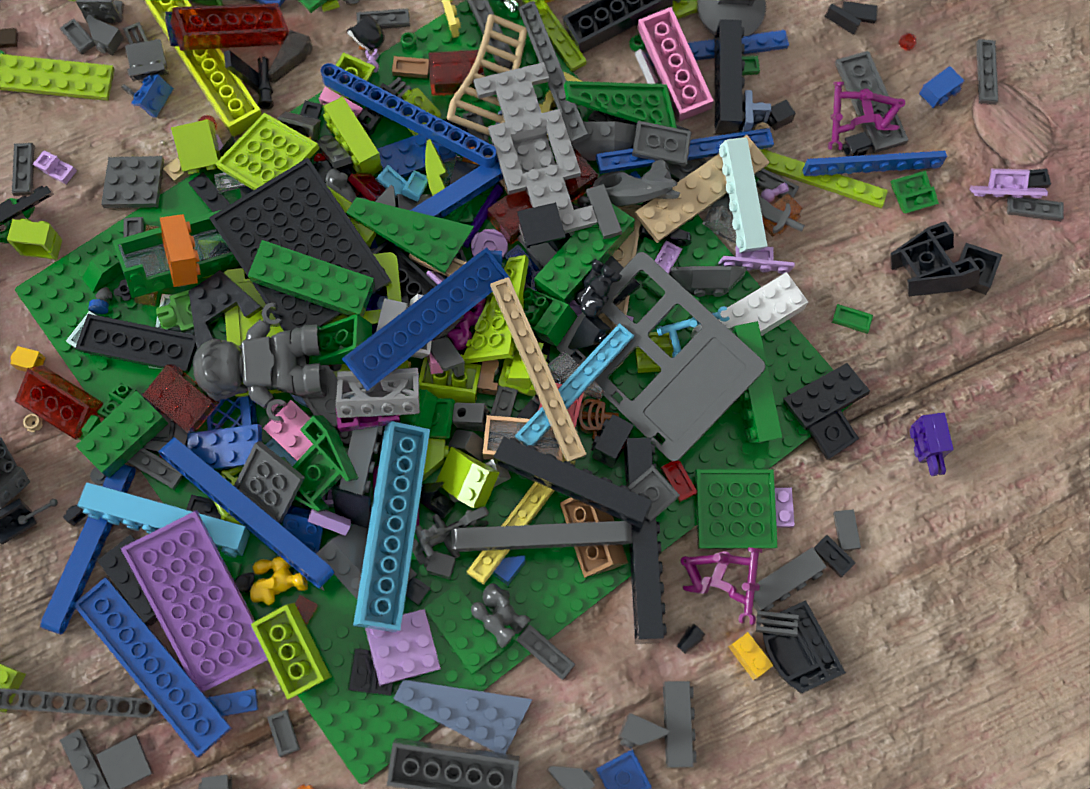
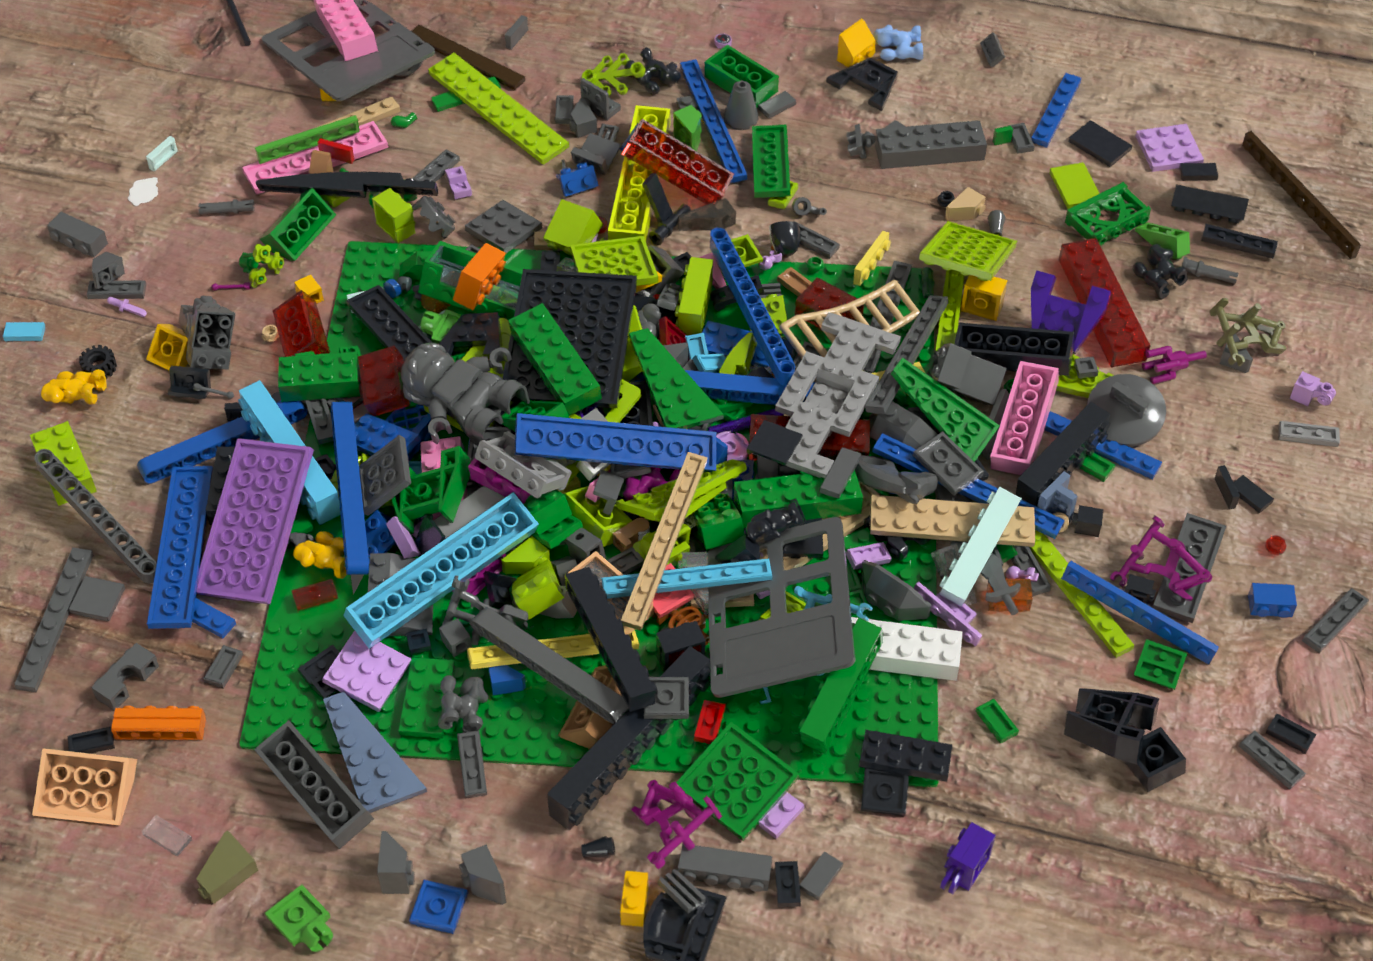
camera: 45 degrees right, 20 degrees down
lime brick [251,603,331,700] -> none
dark grey brick [663,681,697,768] -> none
lavender bracket [970,169,1048,198] -> none
none -> dark grey plate [412,196,456,239]
none -> dark grey brick [927,343,1007,405]

